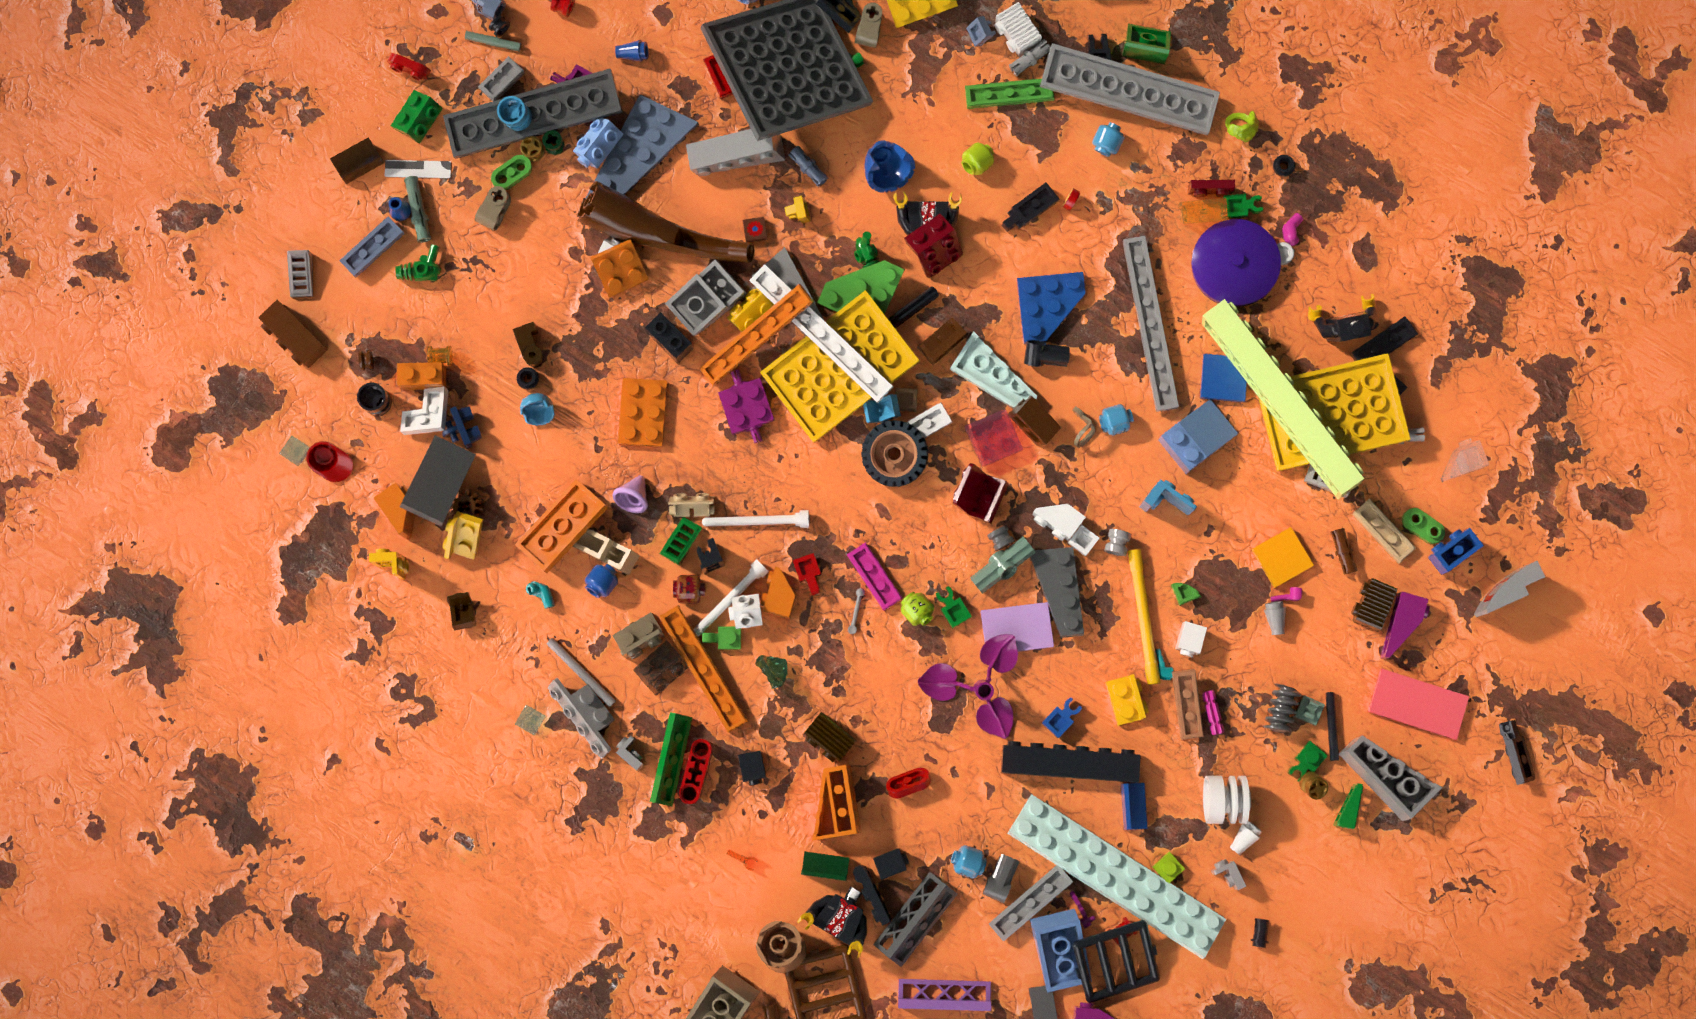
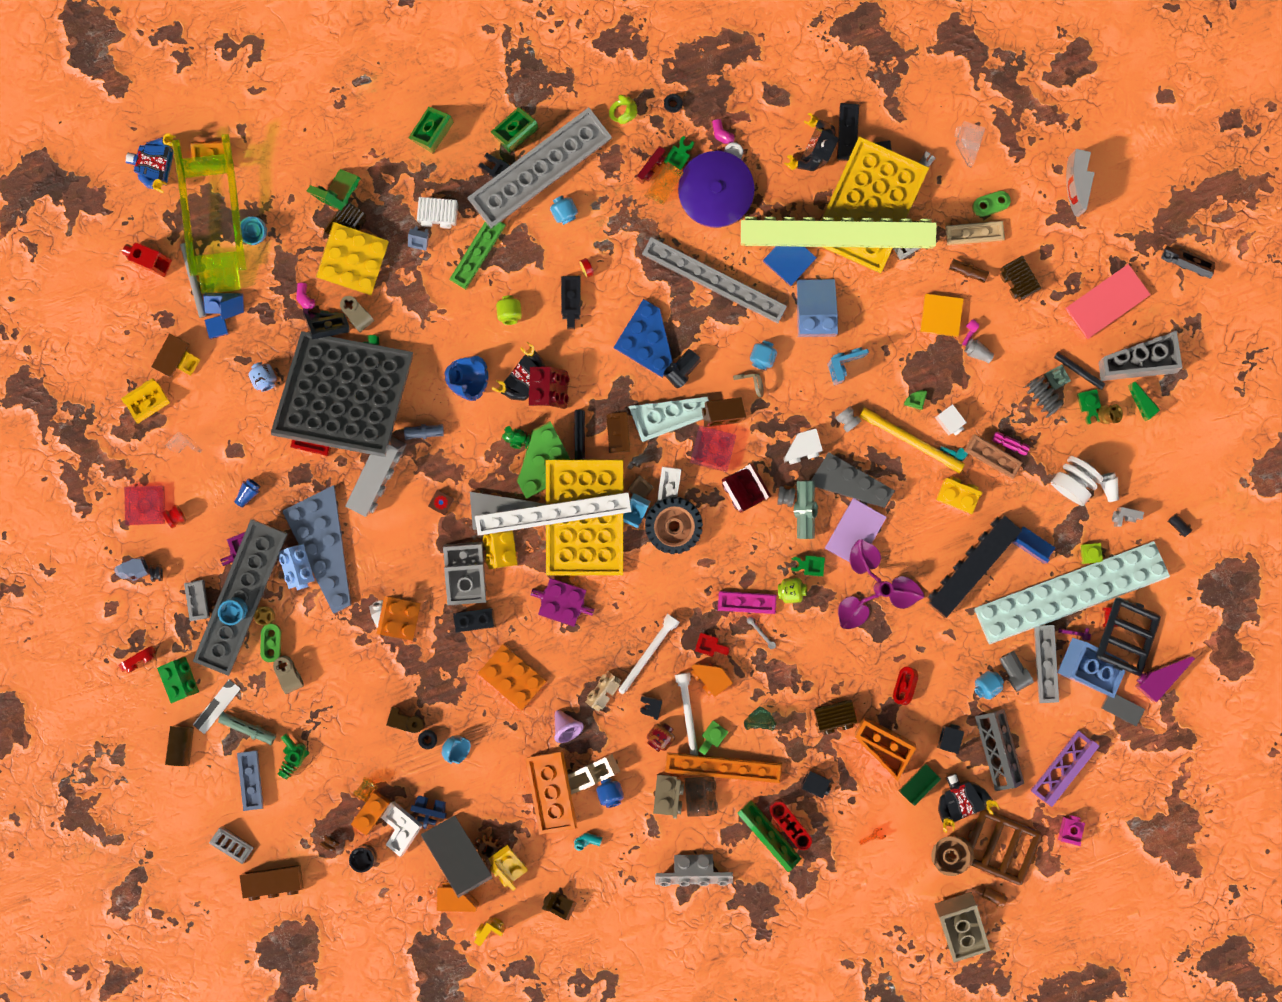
camera: 55 degrees left, 5 degrees up
clear light blue tile [279,435,309,467] -> none
red cap [306,441,353,482] -> none
blue cone [388,197,411,221] -> none
sand green piece [465,31,522,52] -> none
clear light blue tile [515,705,546,736] -> none
dark green bush [542,130,565,156] -> none
light grey bar [546,638,616,707] -> none
reddish brown brick [577,181,755,263] -> none
light grey bracket [616,736,644,771] -> none
green slope [659,517,702,566] -> none
orange tile [699,284,814,386] -> none
white brick [728,594,763,629] -> none
yellow tile [785,196,811,224] -> none
black hinge [852,865,892,926] -> none
light grey pin [1008,39,1050,77] -> none
blue plate [1042,698,1082,738] -> none
white plate [1068,525,1099,556] -> none
magenta slope [1380,591,1430,659] -> none
blue brick [1428,528,1484,575] -> none

